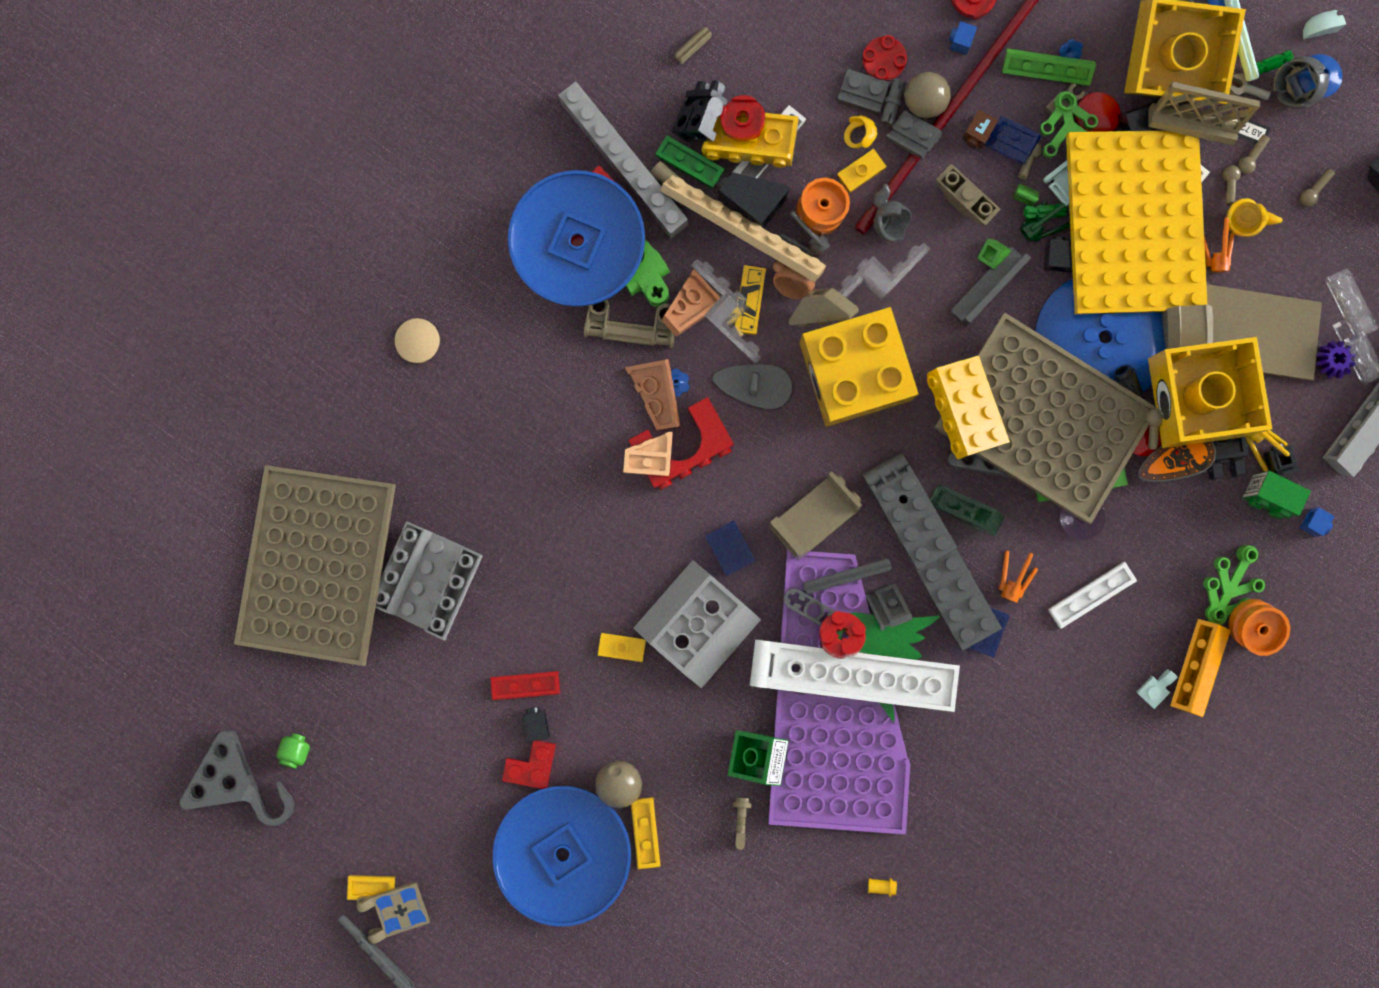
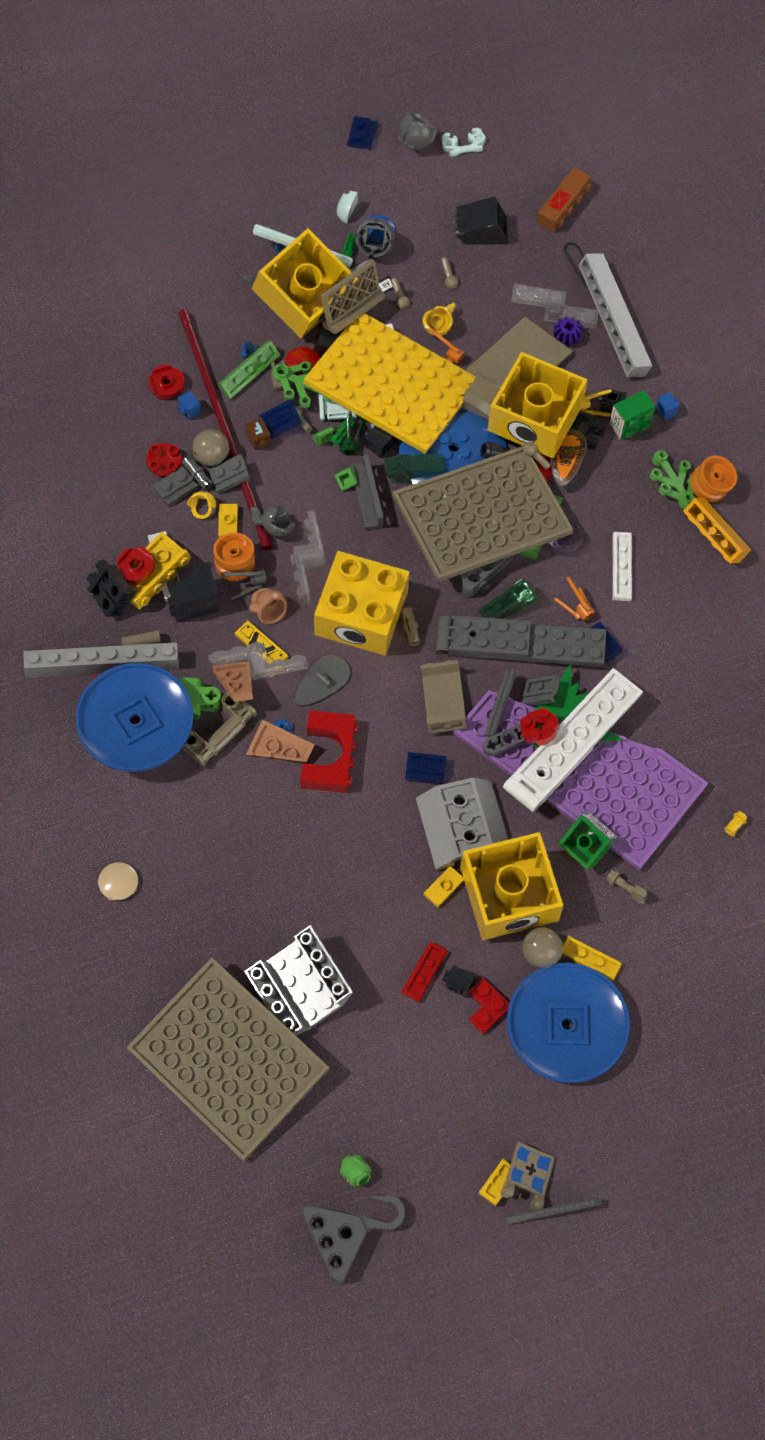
camera: 60 degrees left, 20 degrees down
light nougat wing [623,432,673,476] -> none
green plate [655,135,724,190] -> none
tan plate [660,175,826,282] -> none
dark tan axle [674,27,712,64] -> none
dark tan slope [788,288,859,327] -> none
yellow bracket [927,356,1010,459] -> none
dark tan slope [935,164,1001,226] -> none
light aqua plate [1136,669,1178,709] -> none
dark tan bar [1222,165,1241,206] -> none
none -> clear green slope [384,454,445,483]
none -> dark tan pin [401,607,421,646]
none -> yellow brick [460,832,563,941]

